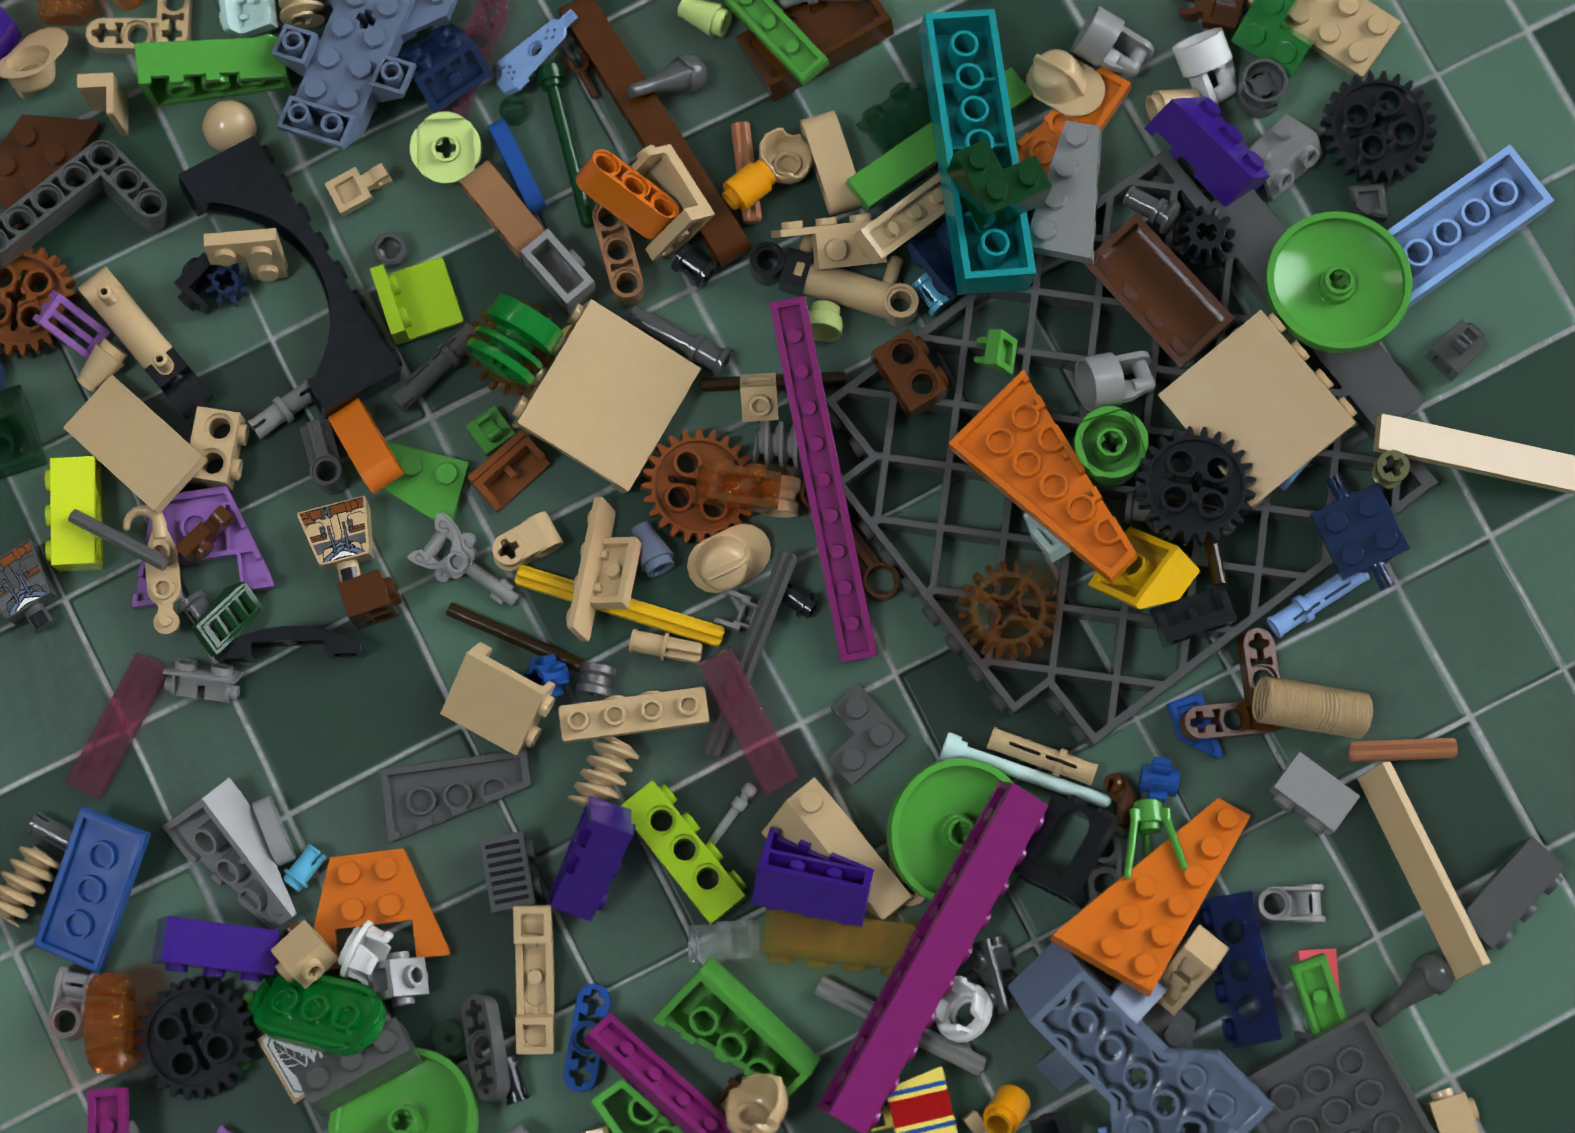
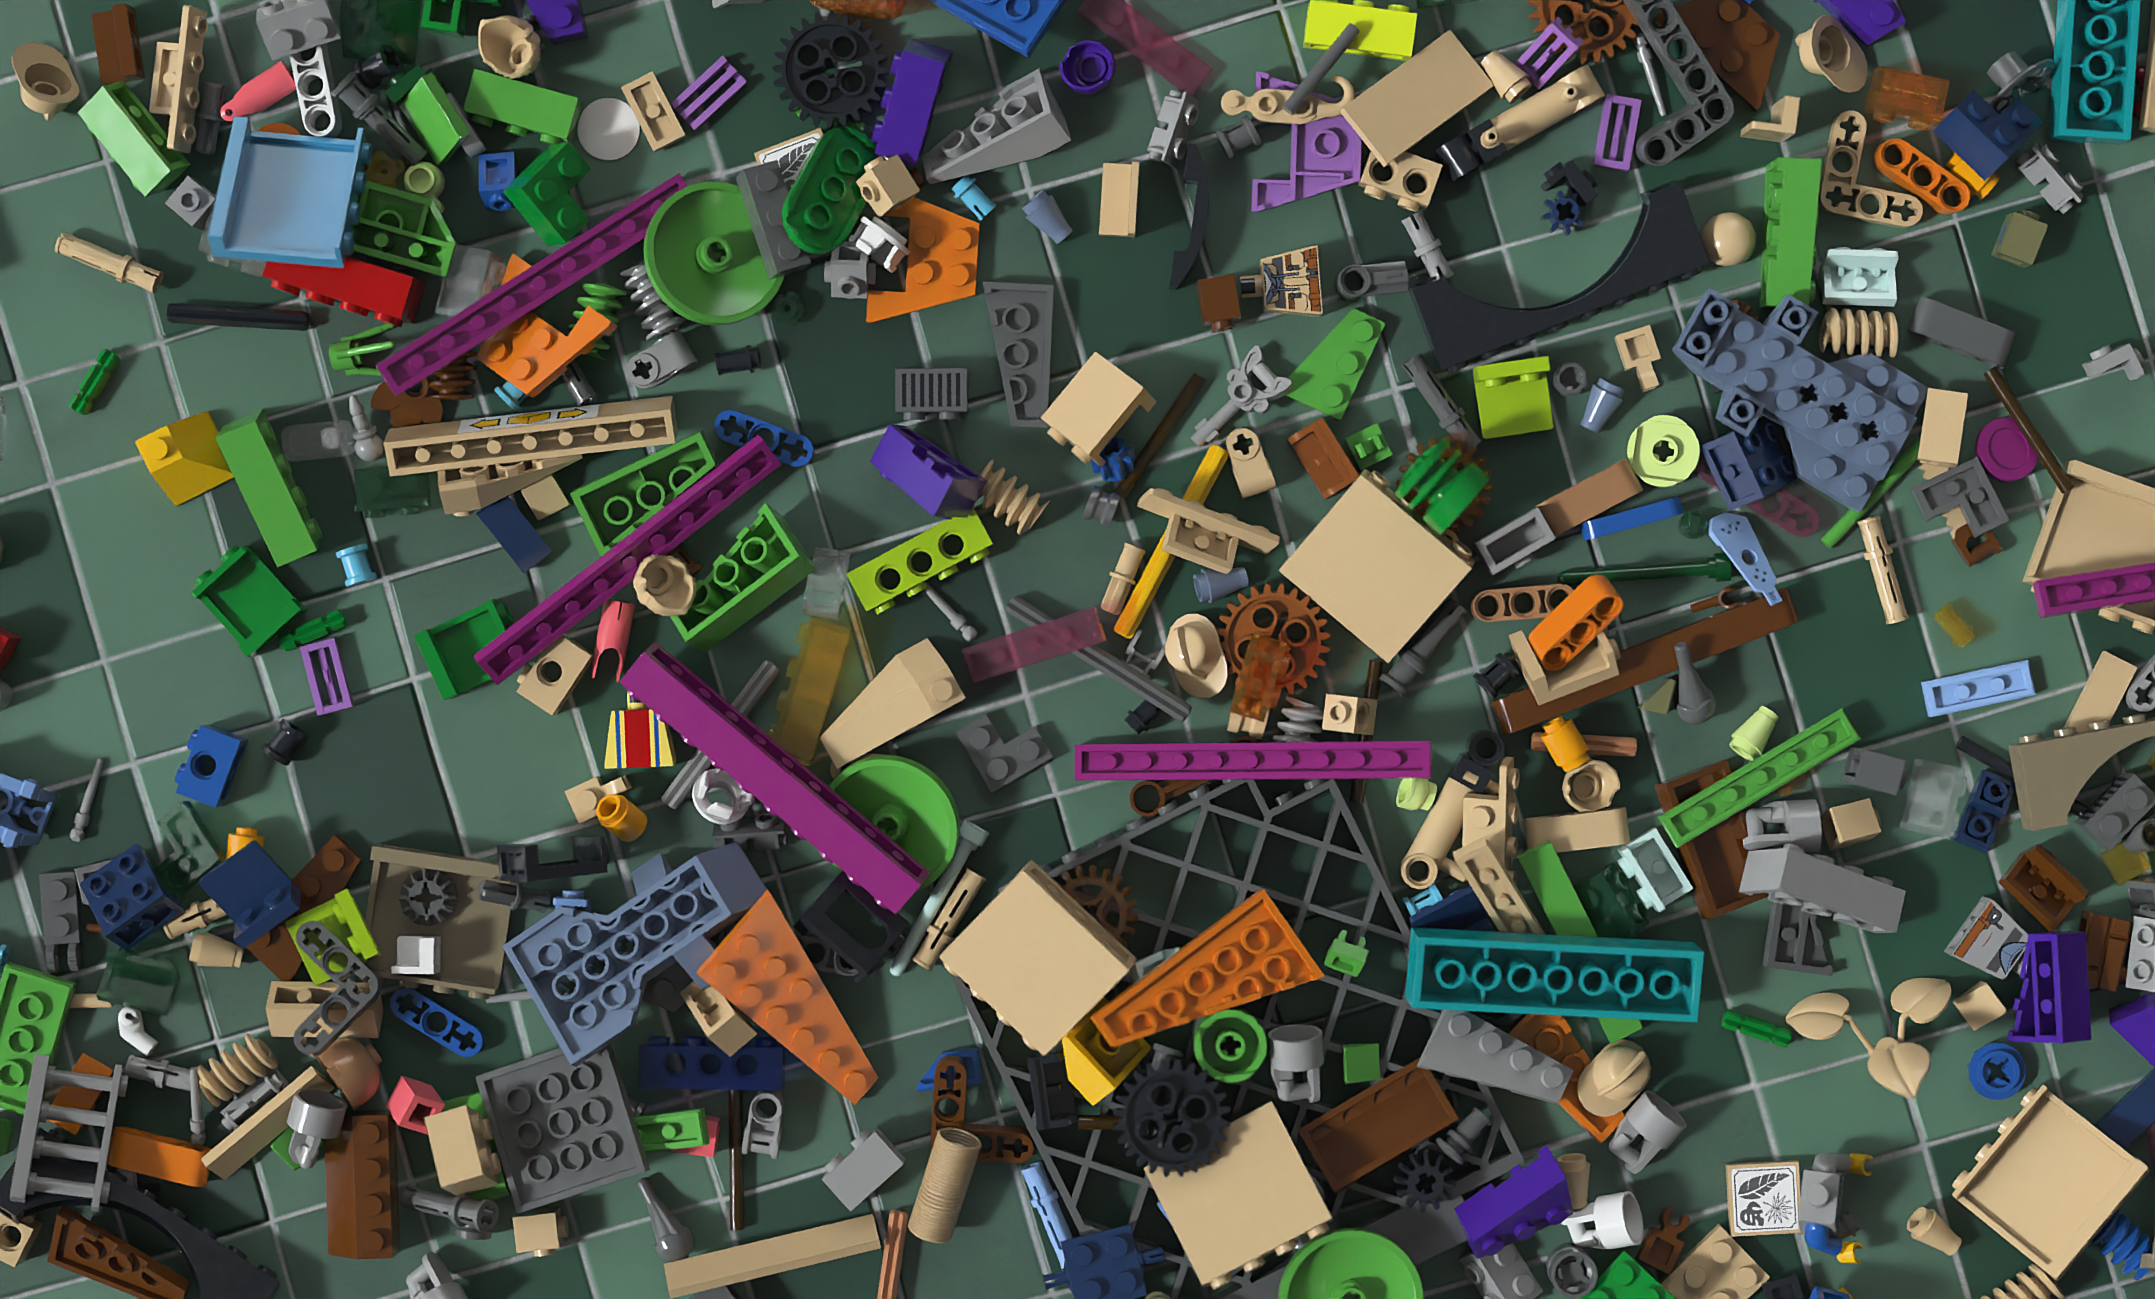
camera: 95 degrees right, 10 degrees up
reddish brown plate [175,505,235,564] -> none
dark green slope [191,582,263,657] -> none
tan plate [204,228,289,282] -> none
light grey beam [252,795,296,867] -> none
orange beam [328,398,405,494] -> none
dark grey beam [461,994,510,1102] -> none
tan slope [513,905,555,1055] -> none
tan bracket [558,687,709,743] -> none
dark purple wedge [752,826,874,927] -> none
reddish brown brick [871,329,949,420] -> none
dark green brick [947,139,1052,232] -> none
reddish brown arm [1103,773,1137,829] -> none
bright green plant [1124,799,1187,879] -> none
blue gear [1138,756,1180,804] -> none
none -> dark brown bar [728,1086,744,1230]
none -> tan panel [939,860,1136,1056]
none -> sand blue cone [1022,190,1073,244]
none -> dark purple hair [1059,40,1117,95]
none -> tan panel [1099,162,1139,238]
none -> bright green slope [1342,1043,1380,1083]
none -> sand blue cone [1580,378,1626,433]
none -> medium lavender tile [1592,94,1642,172]
none -> light aqua bracket [1617,827,1693,913]
none -> light grey piece [1633,33,1667,116]
none -> olive slope [1637,678,1676,715]

